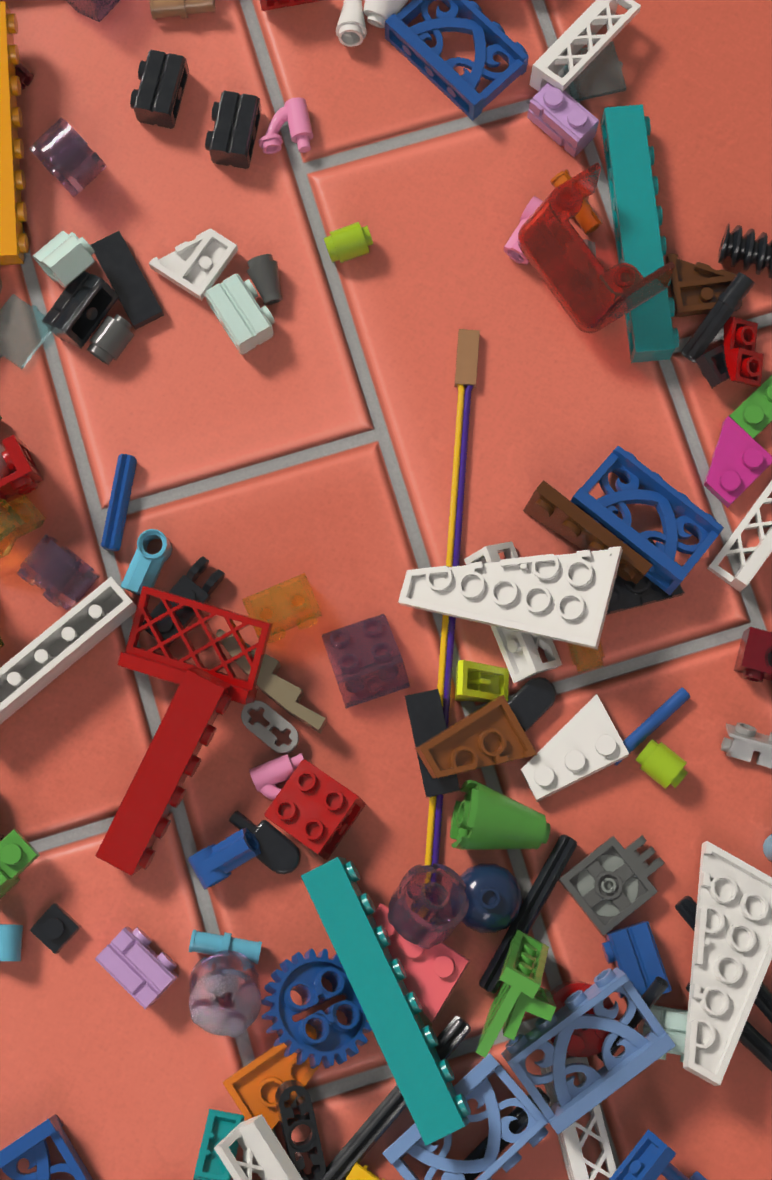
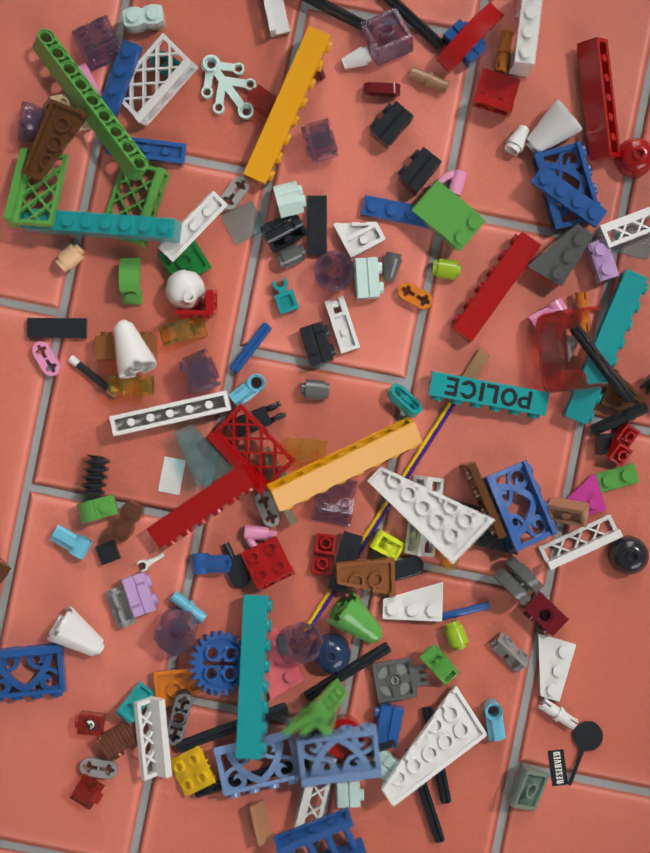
camera: 30 degrees right, 10 degrees up
none -> white cone [47,606,105,657]
none -> light grey hinge [105,585,137,629]
none -> copper brick [110,500,145,542]
none -> white hand [137,552,165,572]
none -> white sticker [158,457,186,495]
none -> clear light blue wedge [174,424,234,487]
none -> light orange brick [266,417,423,512]
none -> teal plate [273,277,299,315]
none -> black brick [299,322,336,367]
none -> dark grey brick [301,379,330,400]
none -> red slope [311,533,337,577]
none -> brick [314,250,354,293]
none -> white plate [324,295,360,354]
none -> light aqua brick [336,763,364,808]
none -> white cone [341,46,372,70]
none -> blue plate [361,195,430,229]
none -> dark red beam [363,82,401,97]
none -> teal plate [387,383,422,418]
none -> orange beam [397,282,433,310]
none -> bright green slope [411,180,485,251]
none -> bright green brick [420,644,460,685]
none -> teal brick [426,371,550,419]
none -> red brick [451,231,541,343]
none -> dark grey wheel [493,555,544,606]
none -> dark grey wedge [528,223,594,287]
none -> blue plate [530,165,608,228]
none -> nougat slope [547,497,589,527]
none -> black axle [567,320,635,403]

